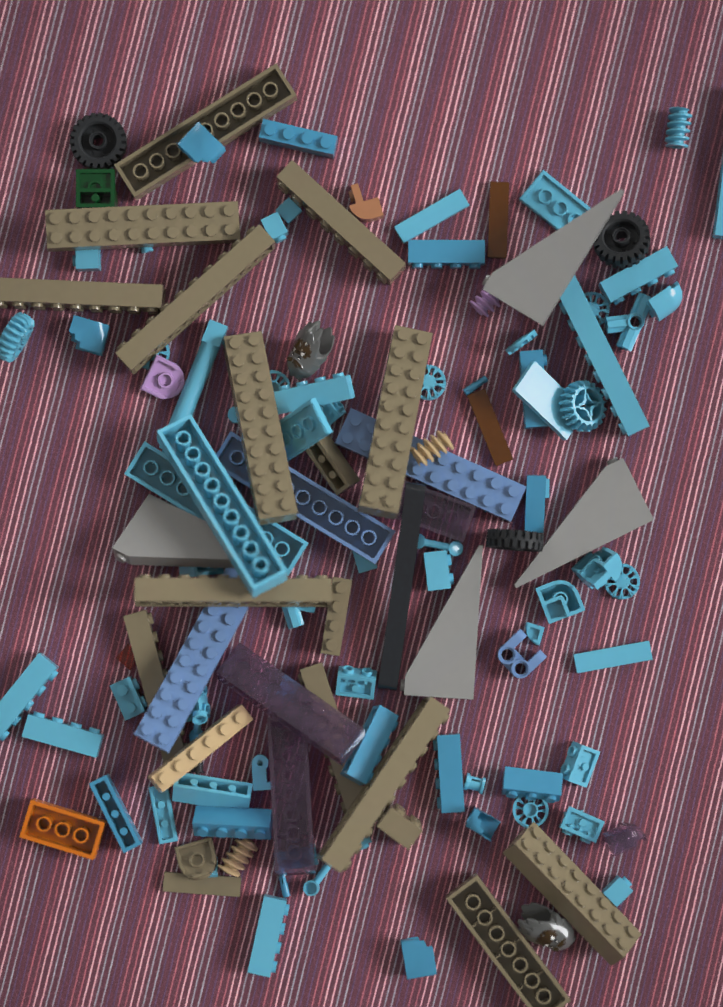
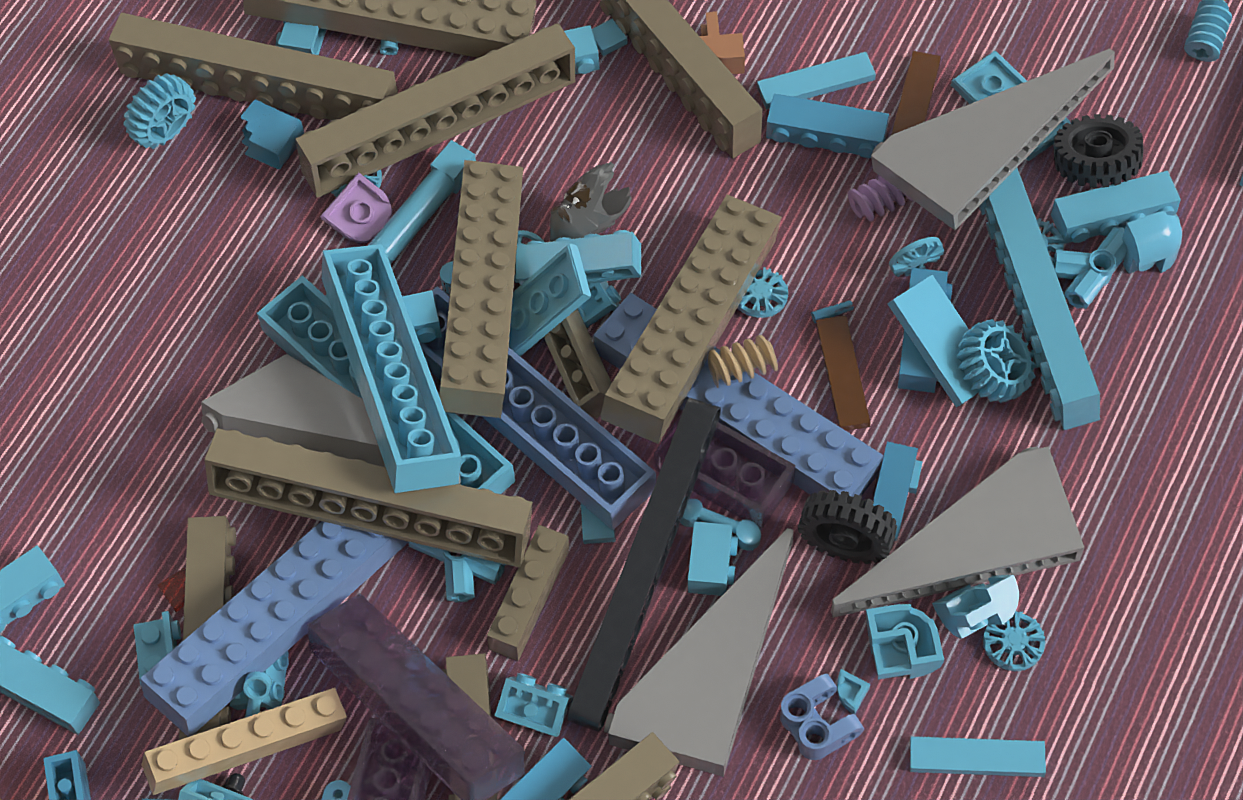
camera: 15 degrees right, 25 degrees down
none -> medium azure brick [402,290,442,343]

